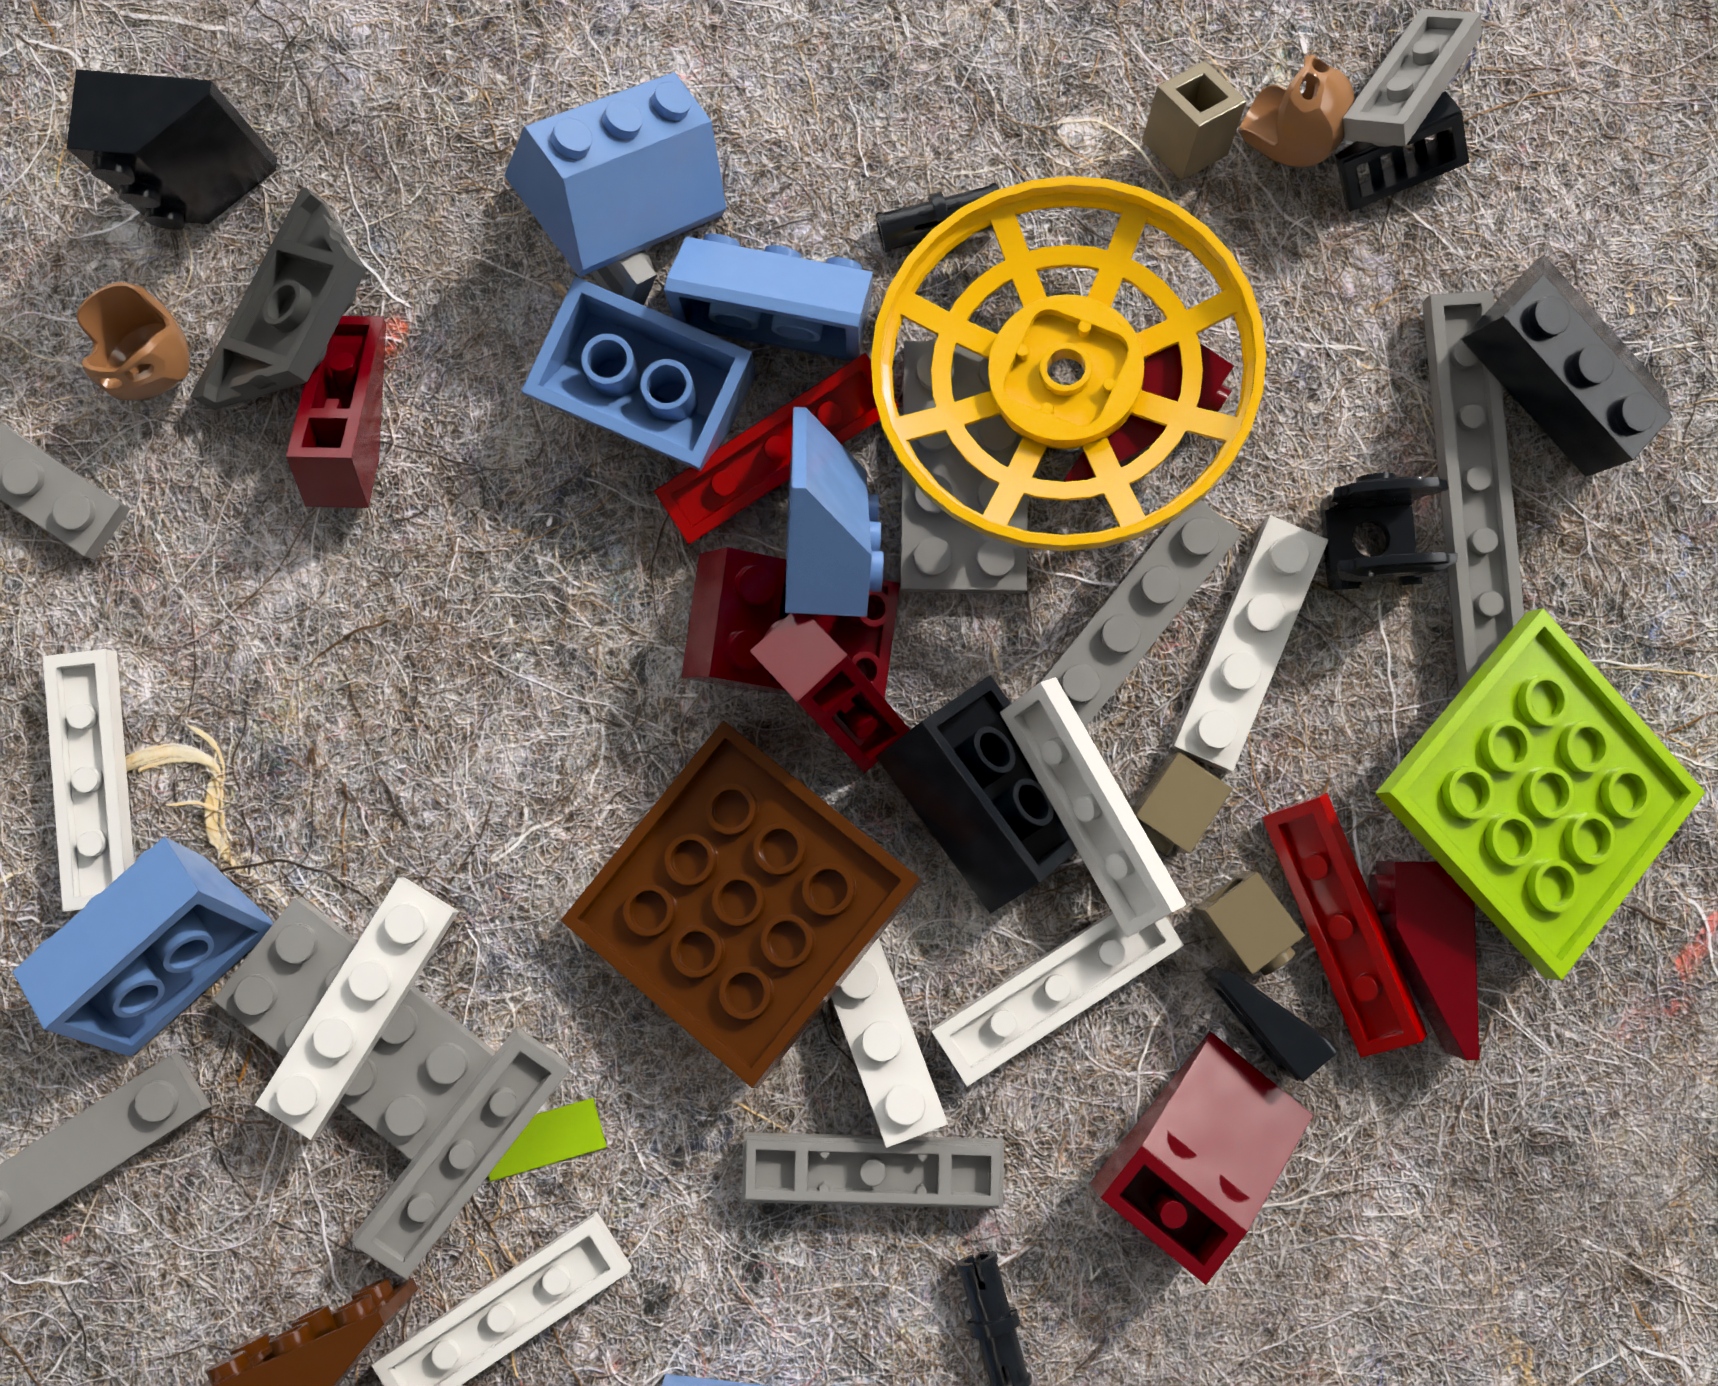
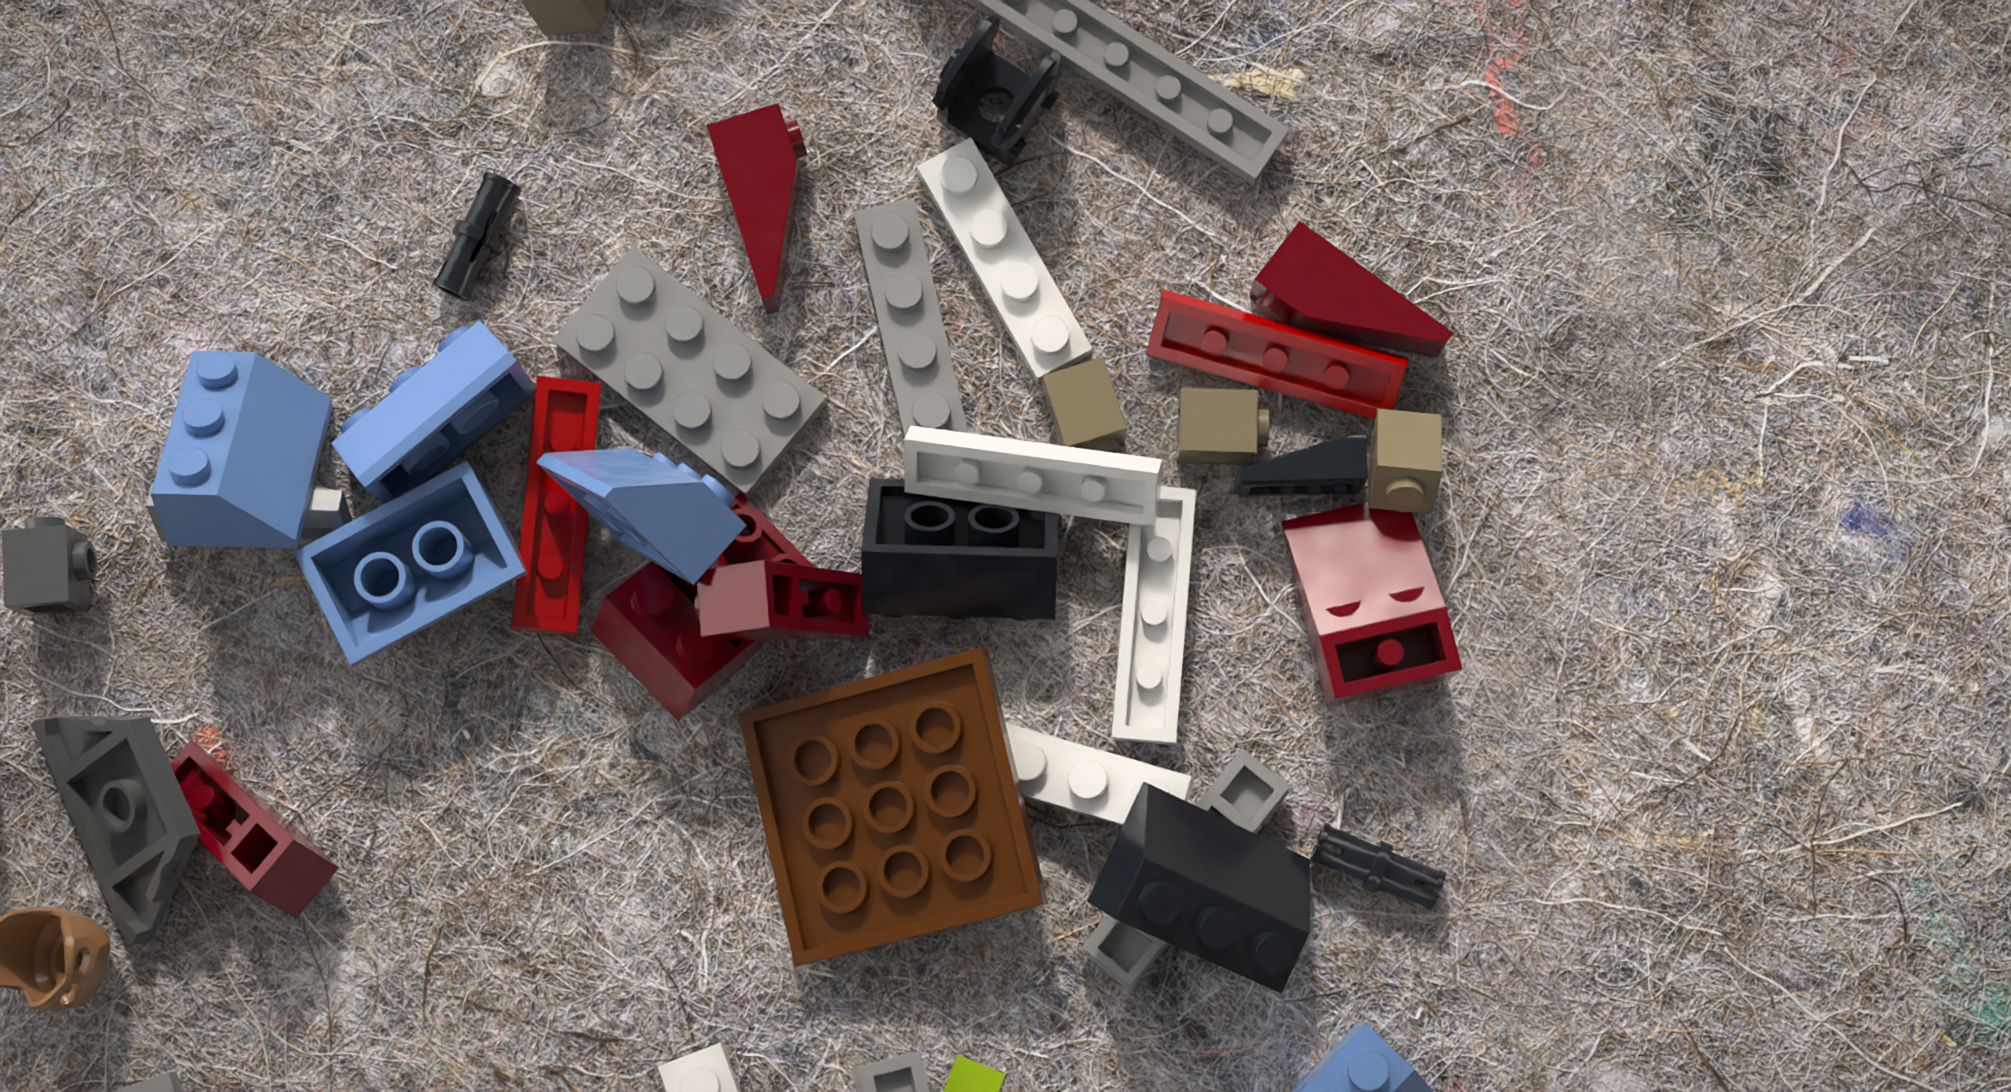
camera: 50 degrees left, 5 degrees down
yellow dish [871,176,1266,551] -> none
lime plate [1375,608,1706,980] -> none
none -> dark grey brick [2,517,97,616]
none -> black slope [1087,781,1310,994]
none -> dark tan brick [1368,409,1442,514]

